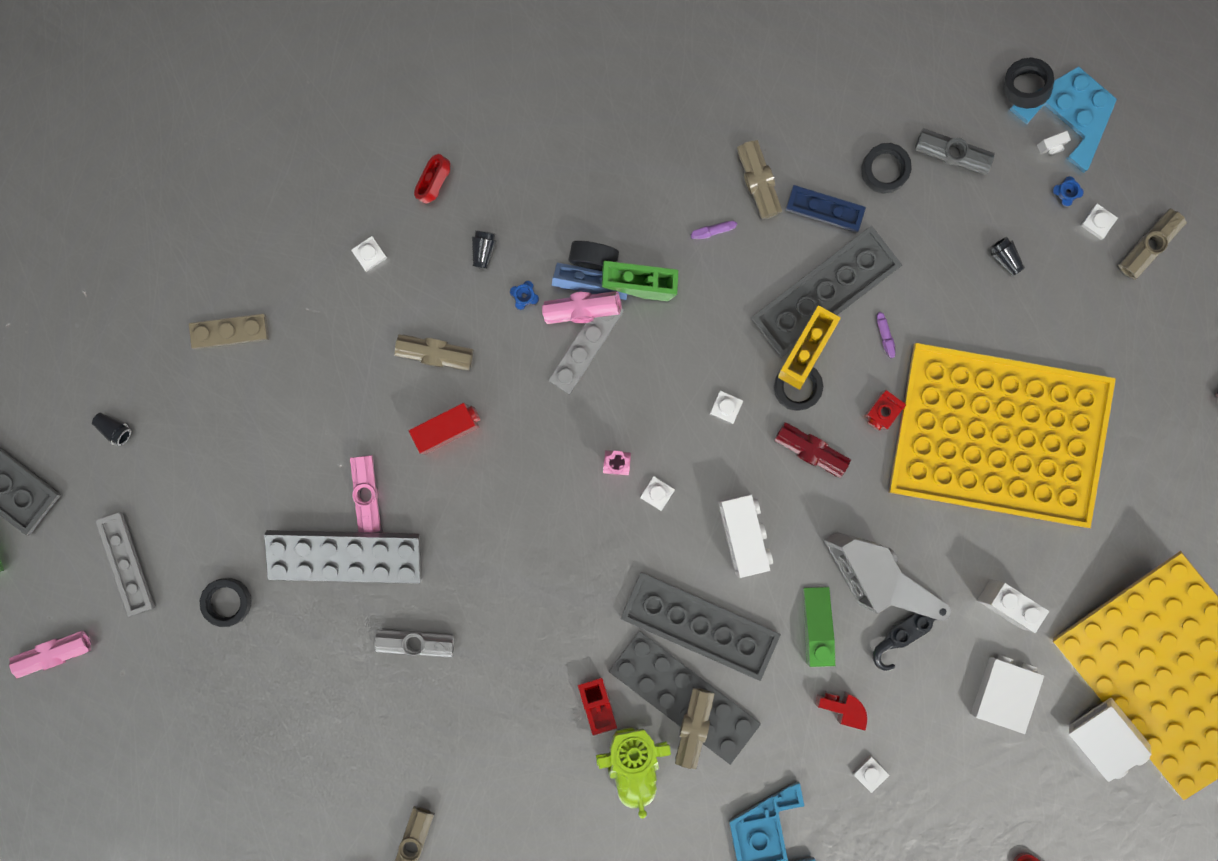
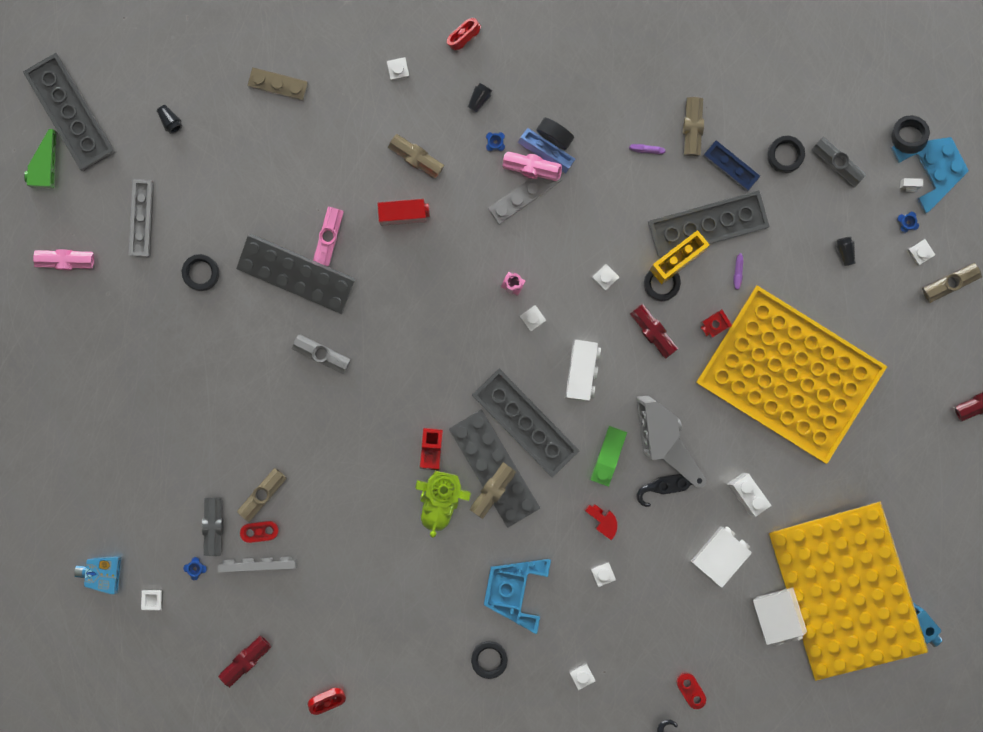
camera: 20 degrees right, 0 degrees up
bright green slope [602,261,678,302] -> none

